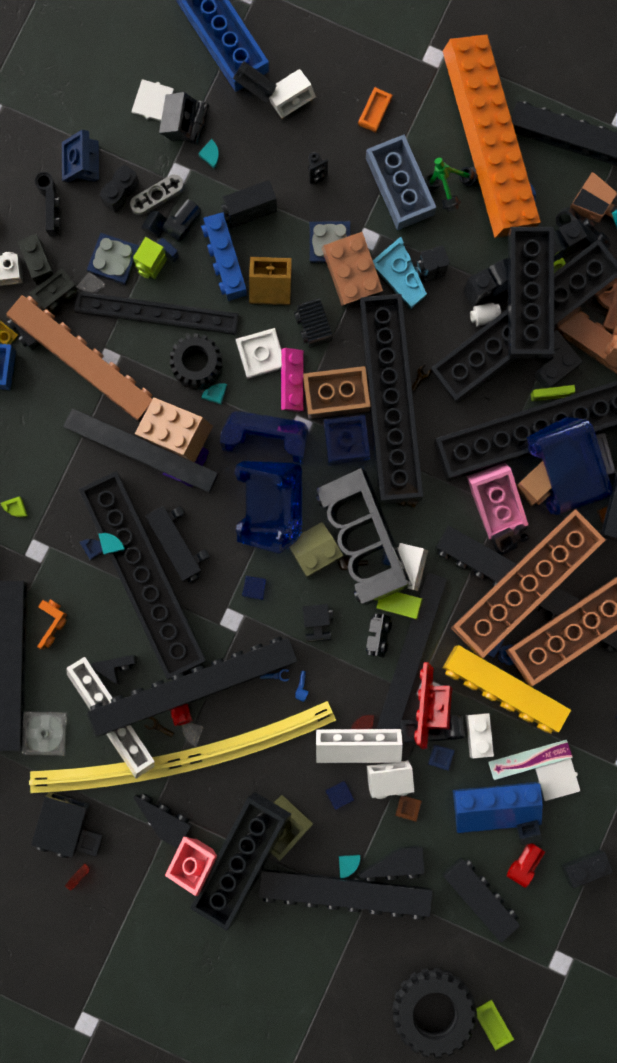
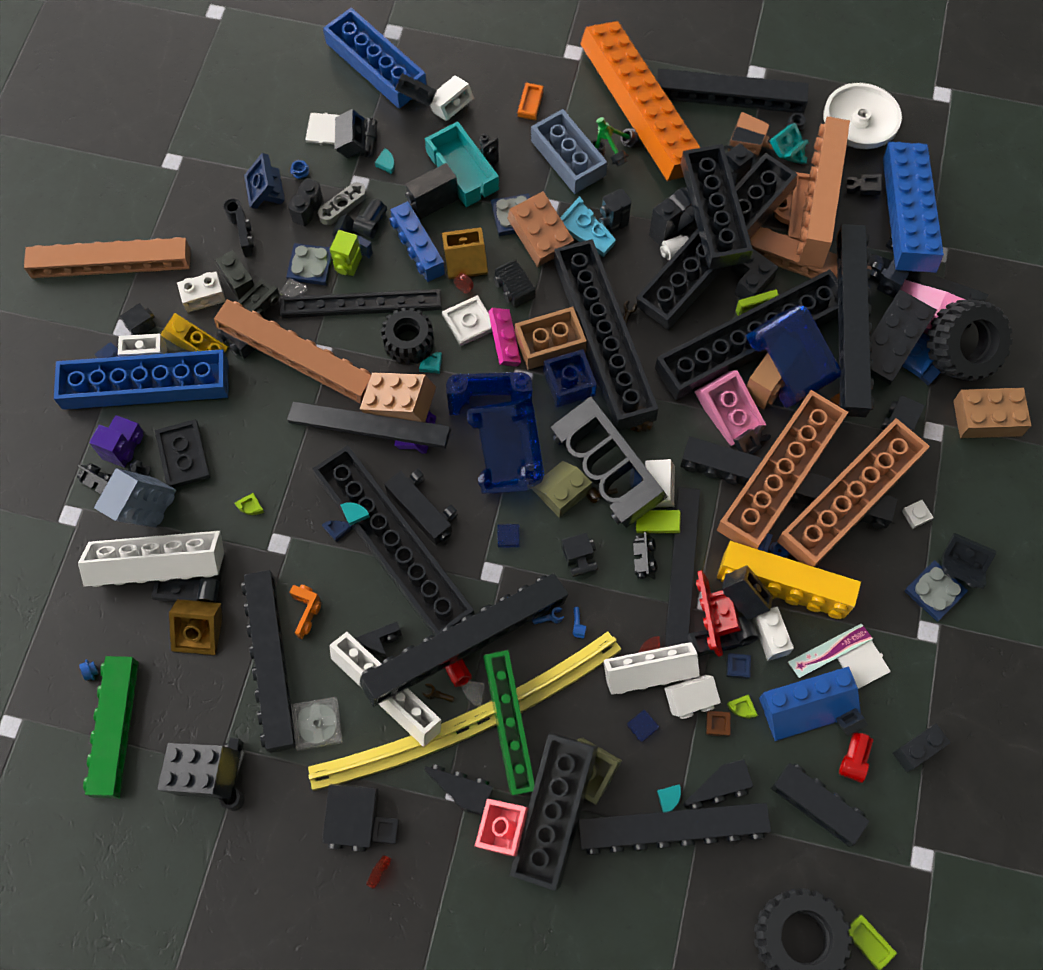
camera: 10 degrees left, 15 degrees down
none -> blue plate [290,160,309,179]
none -> teal piece [425,121,499,207]
none -> clear red tile [454,273,474,293]
none -> green brick [483,650,535,795]
none -> black brick [722,565,773,620]
none -> lime tile [727,695,758,719]

